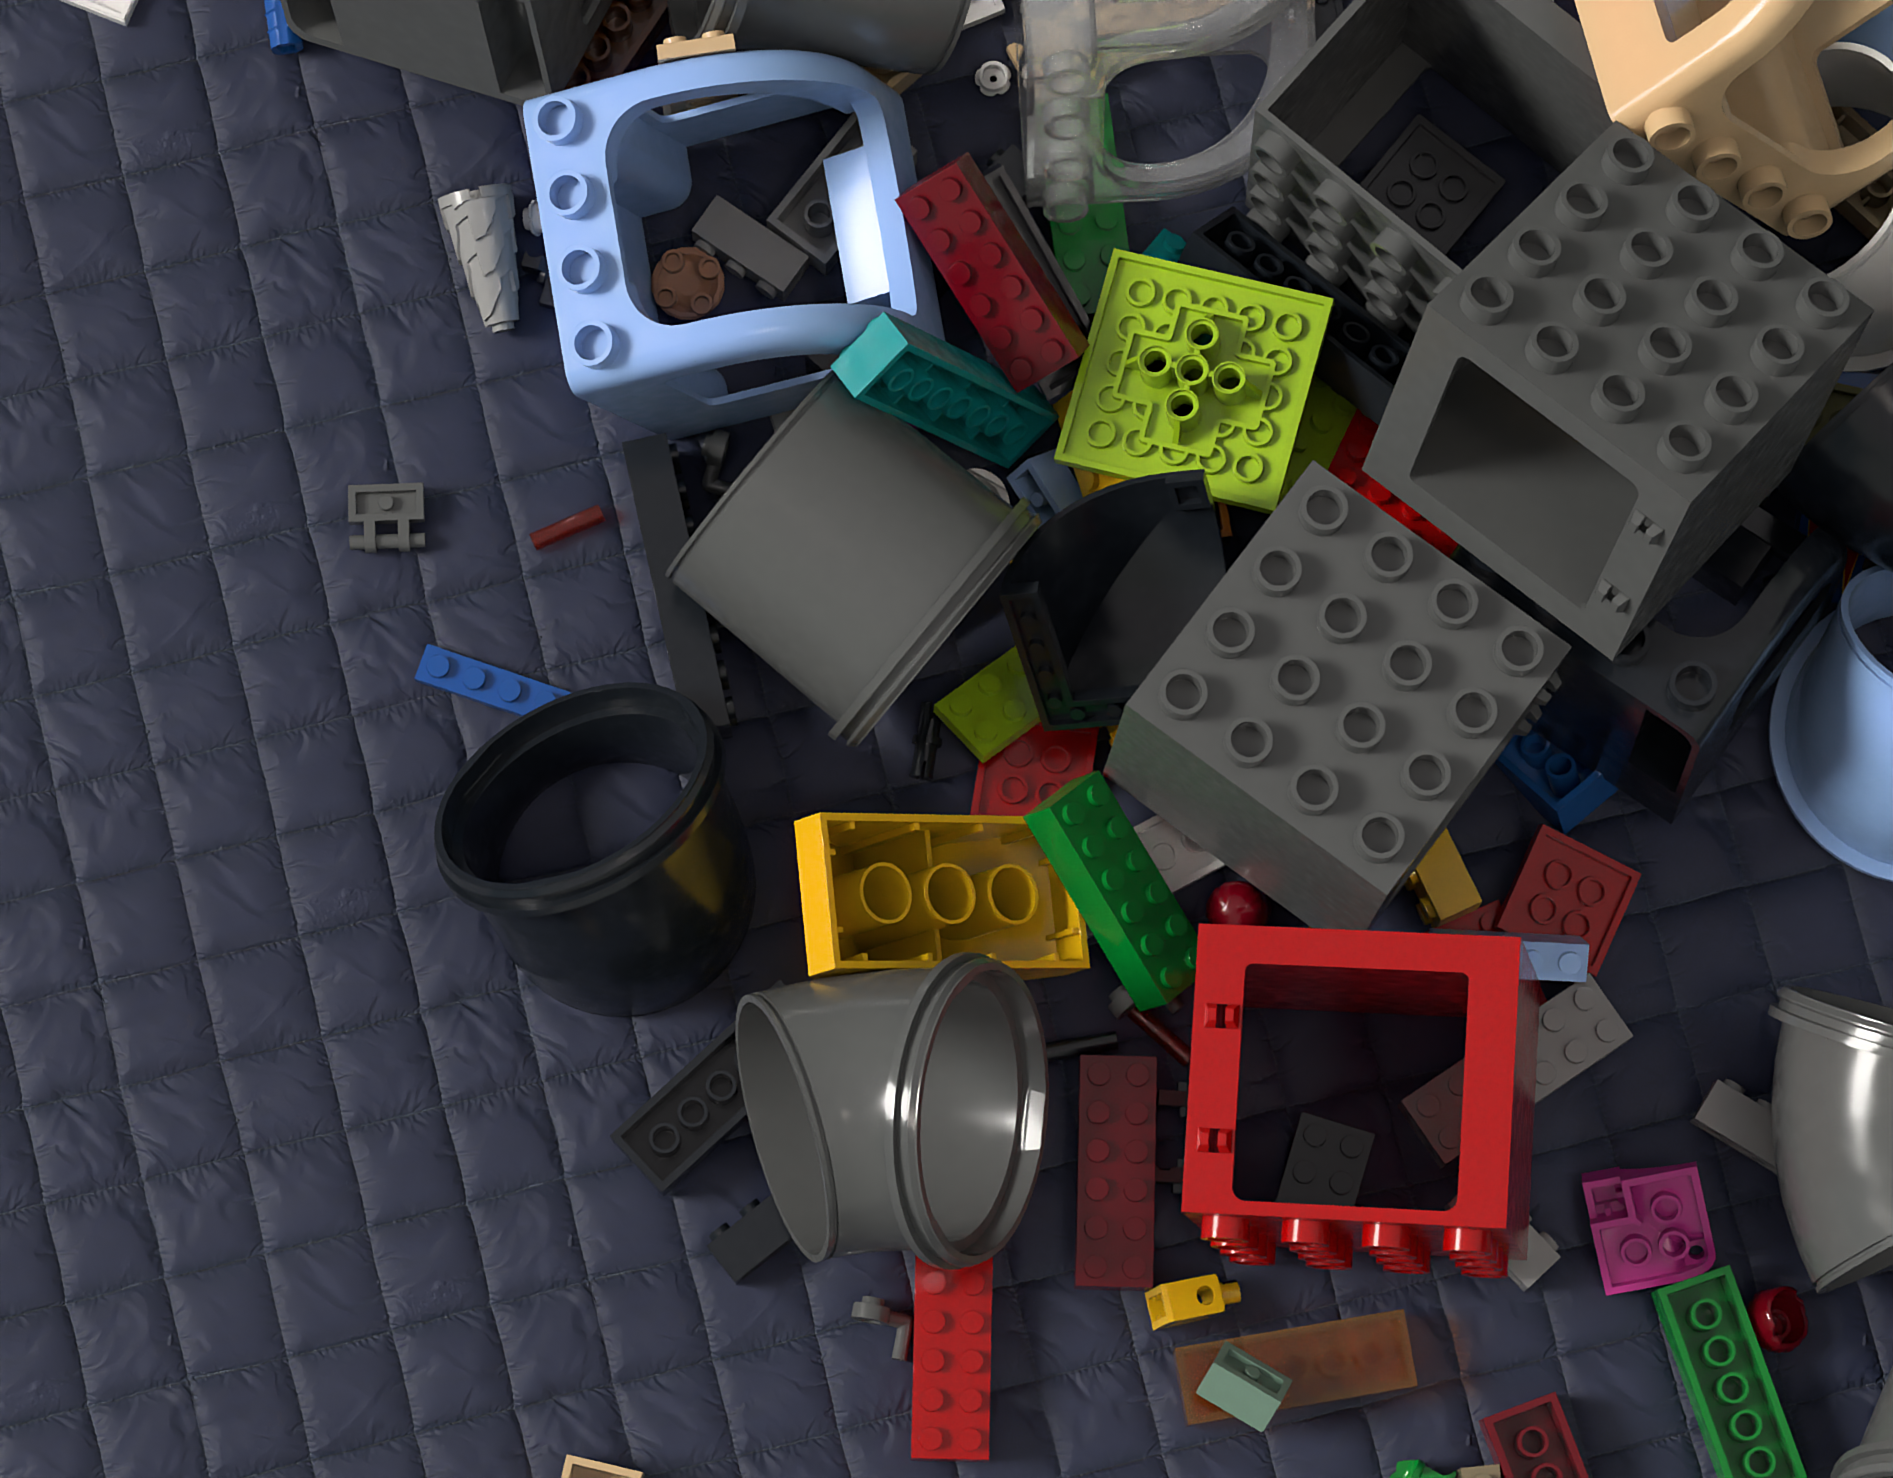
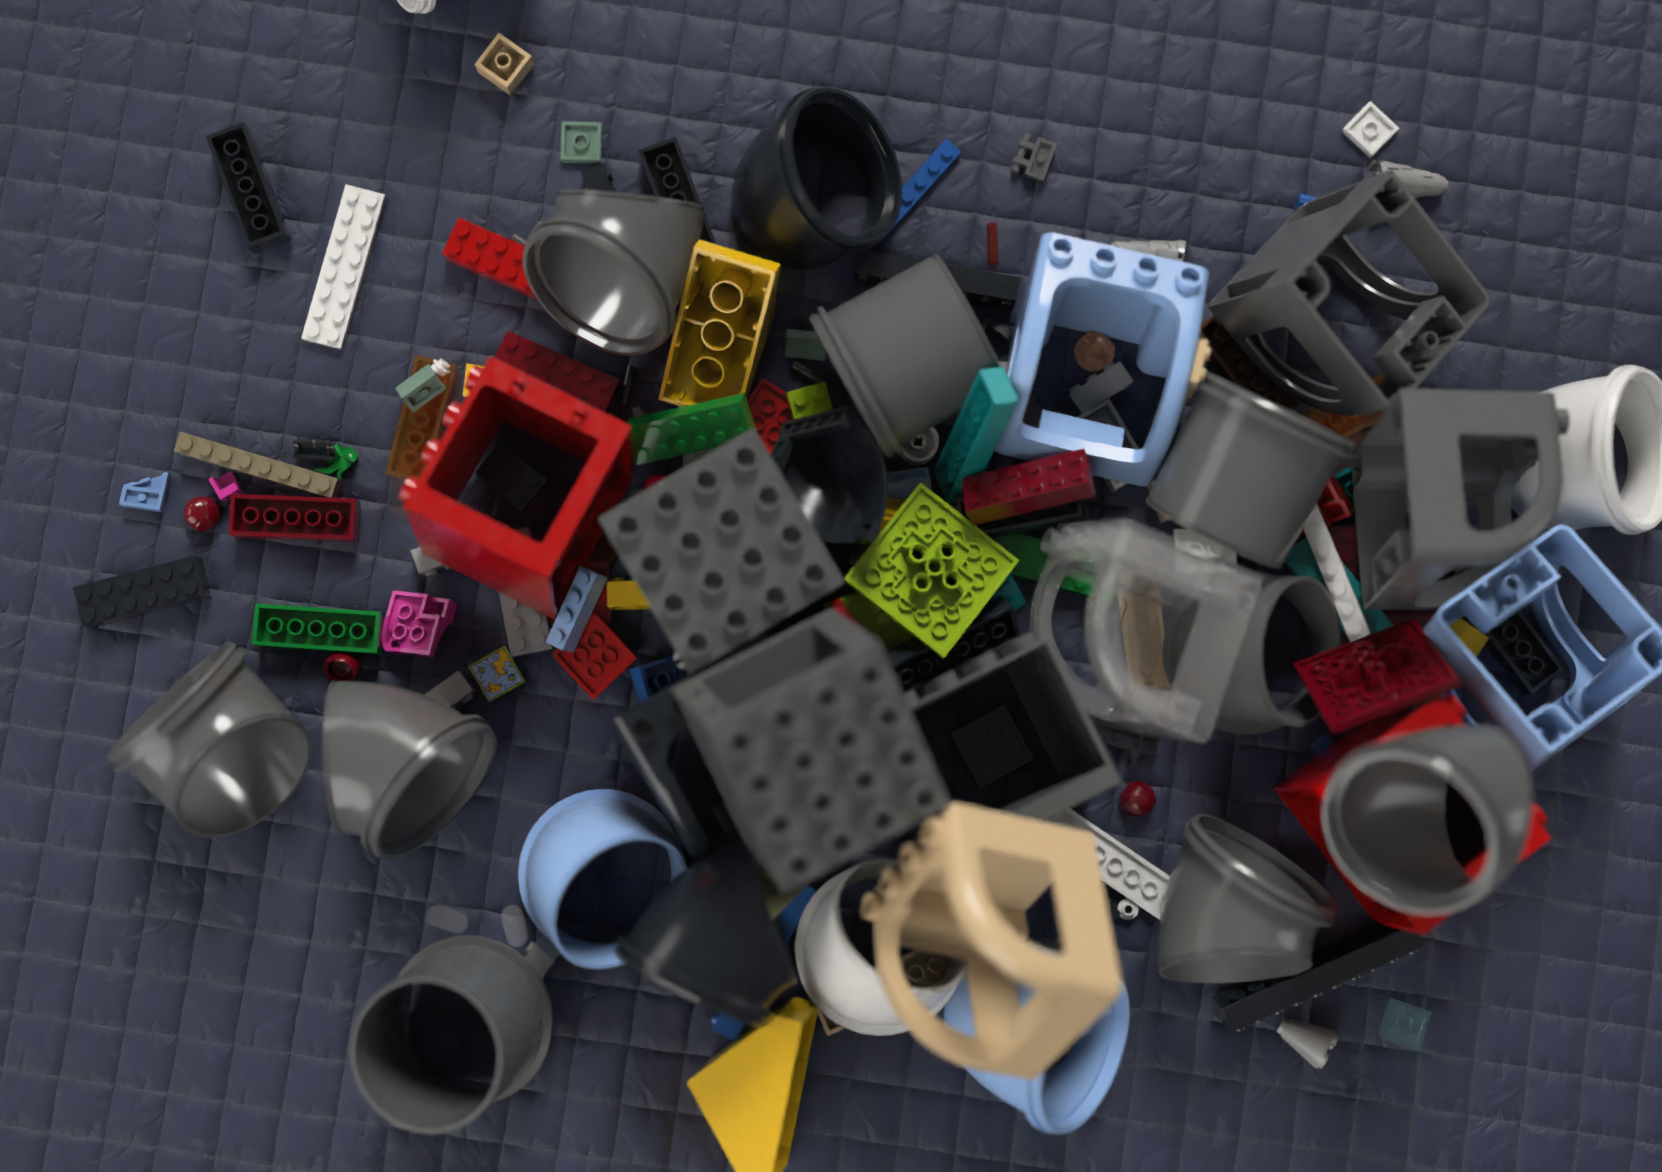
camera: 110 degrees right, 5 degrees up
none -> white plate [431,358,450,377]
none -> tile [469,646,526,702]
none -> sand green tile [560,121,603,164]
none -> sand green panel [785,329,826,361]

